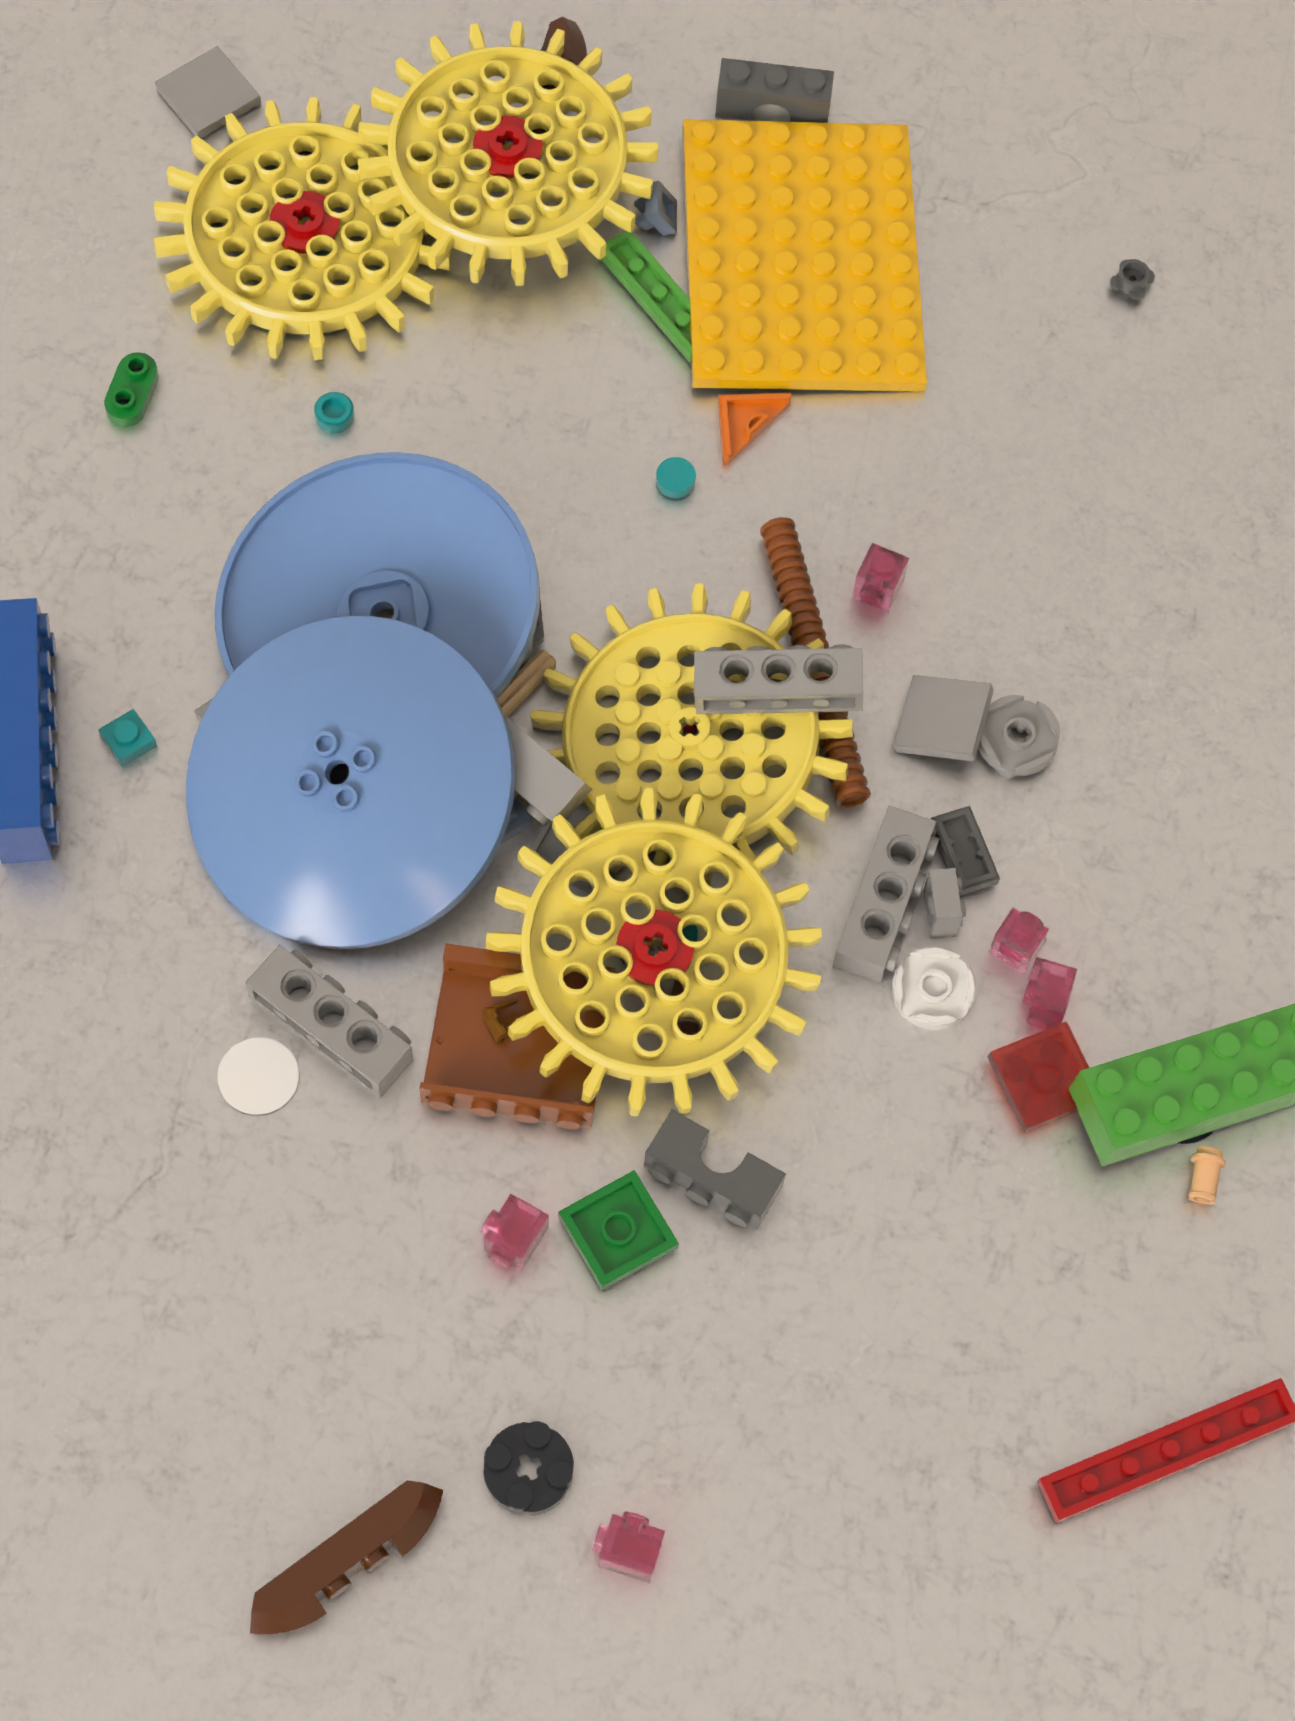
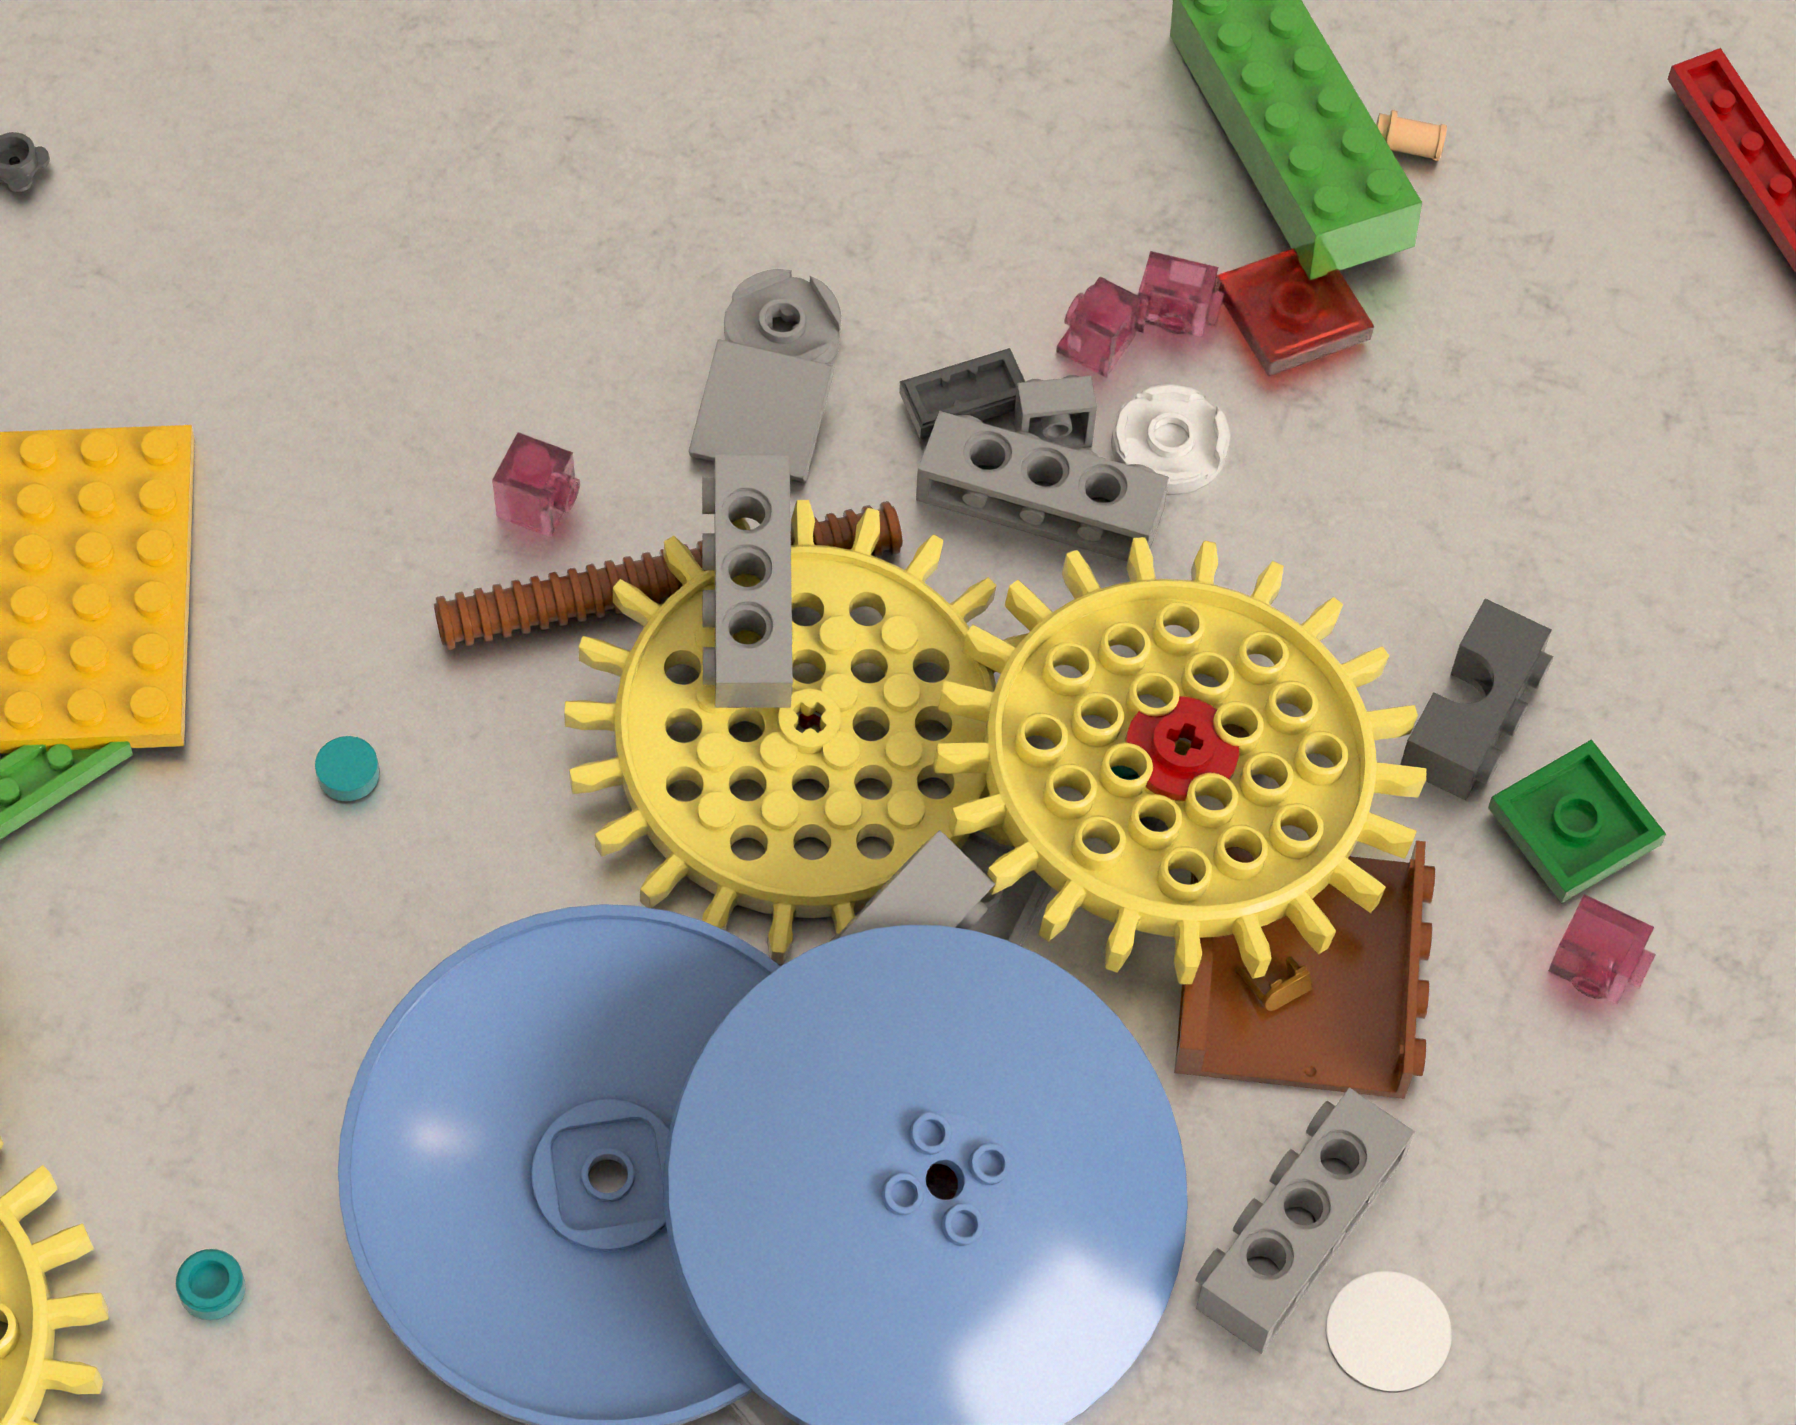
camera: 90 degrees left, 5 degrees down
orange tile [718,393,791,465] -> none

